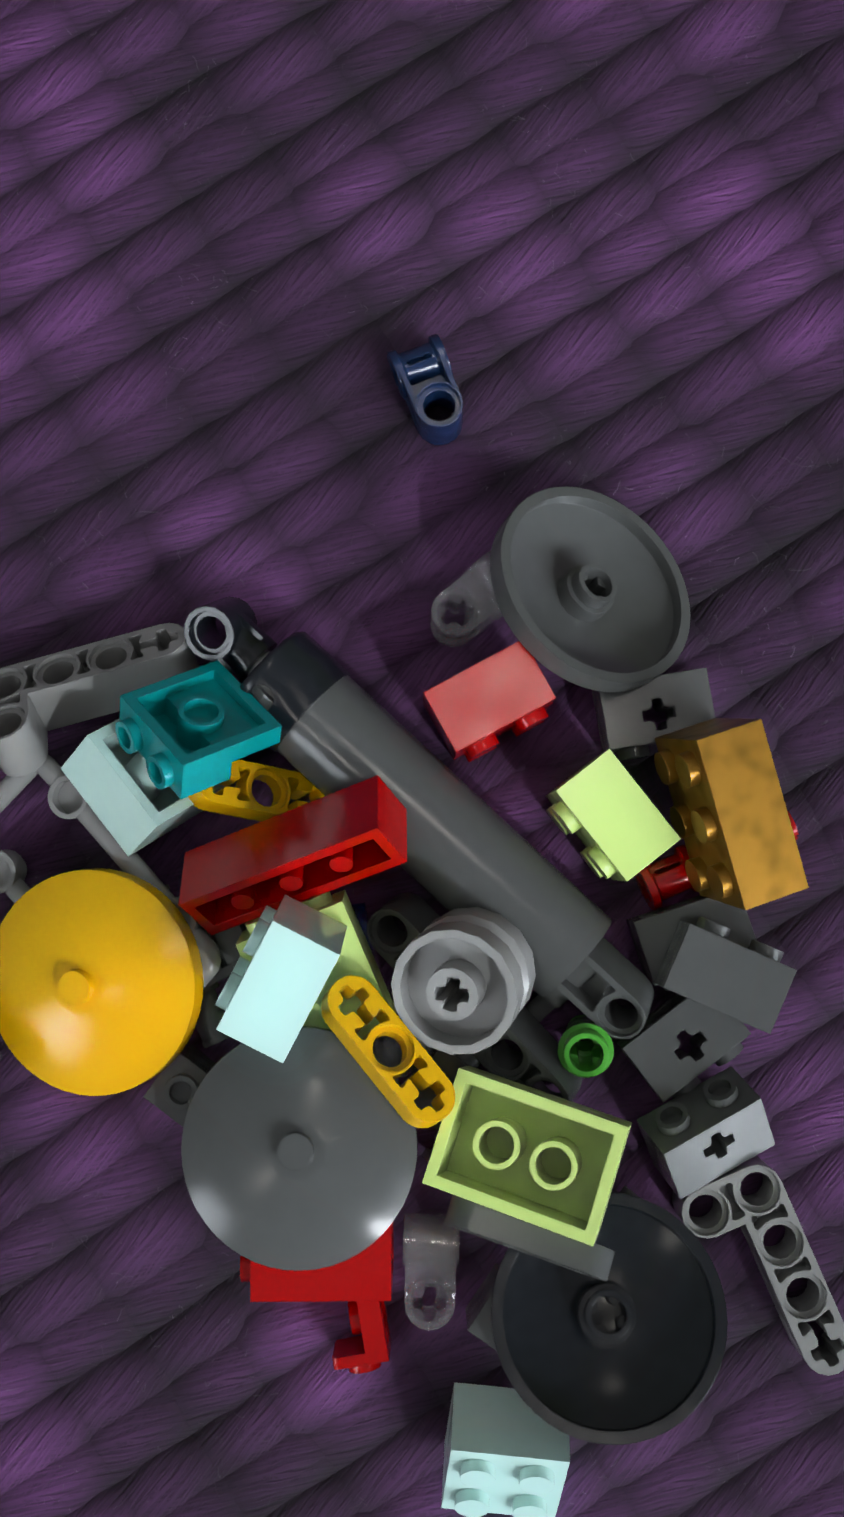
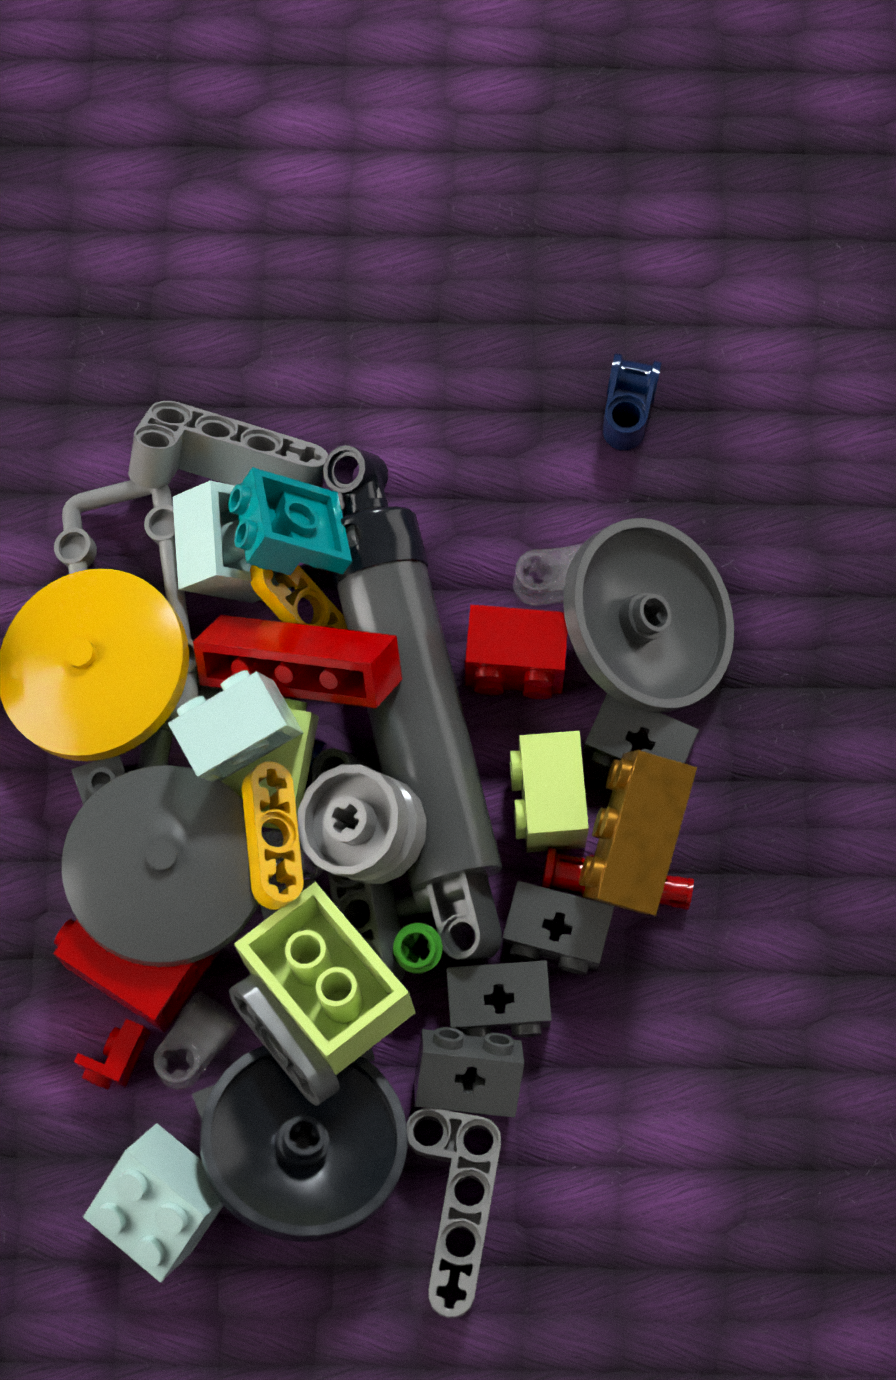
camera: 35 degrees right, 10 degrees down
dark grey brick [654,916,797,1034] -> none

